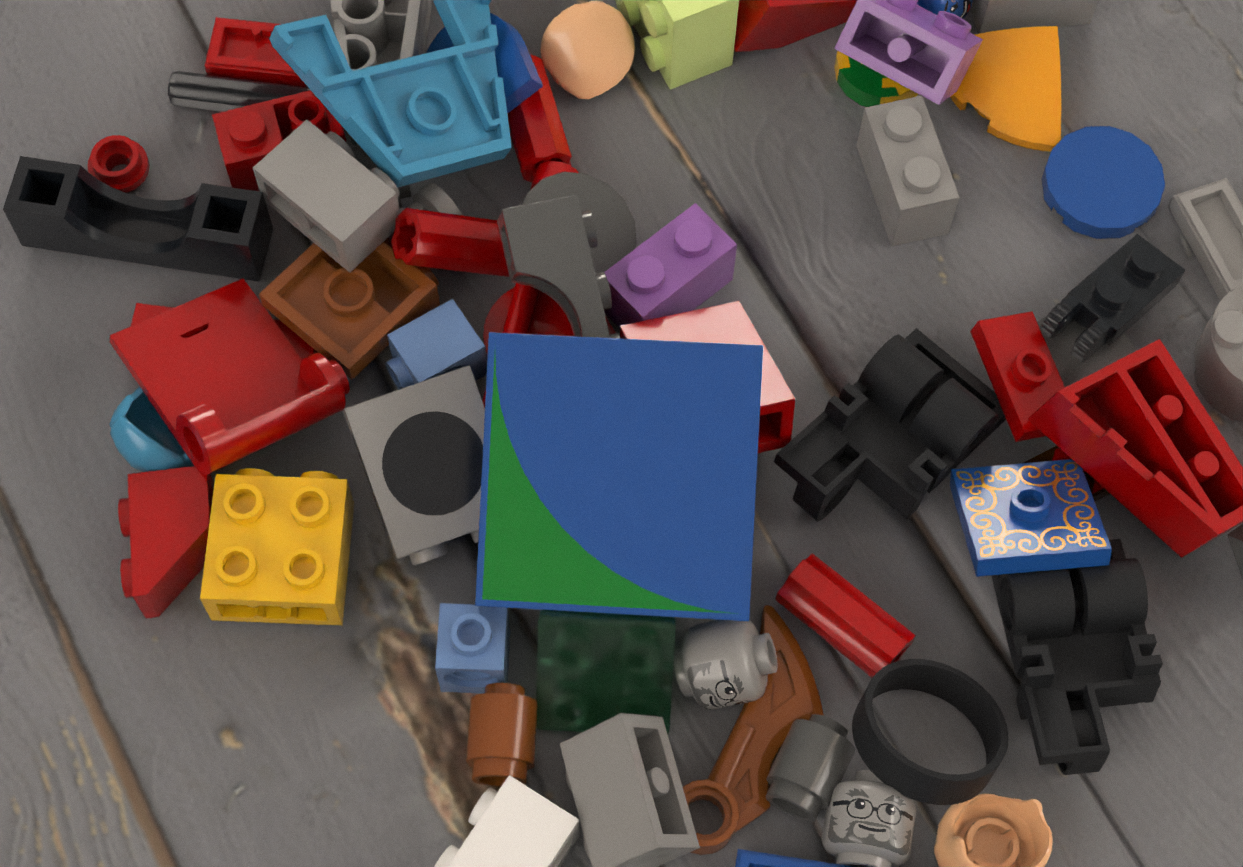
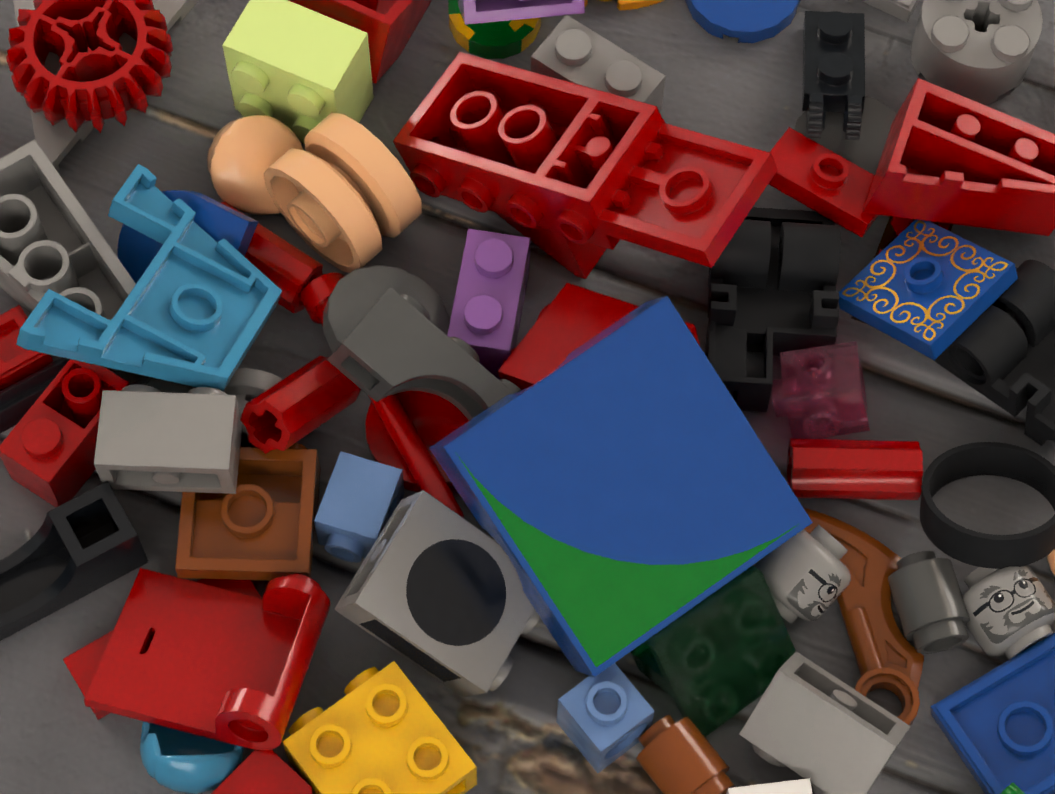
camera: 40 degrees left, 0 degrees up
none -> light nougat wheel [264,112,422,273]
none -> red wedge [393,52,778,279]
none -> clear pink brick [771,341,870,439]

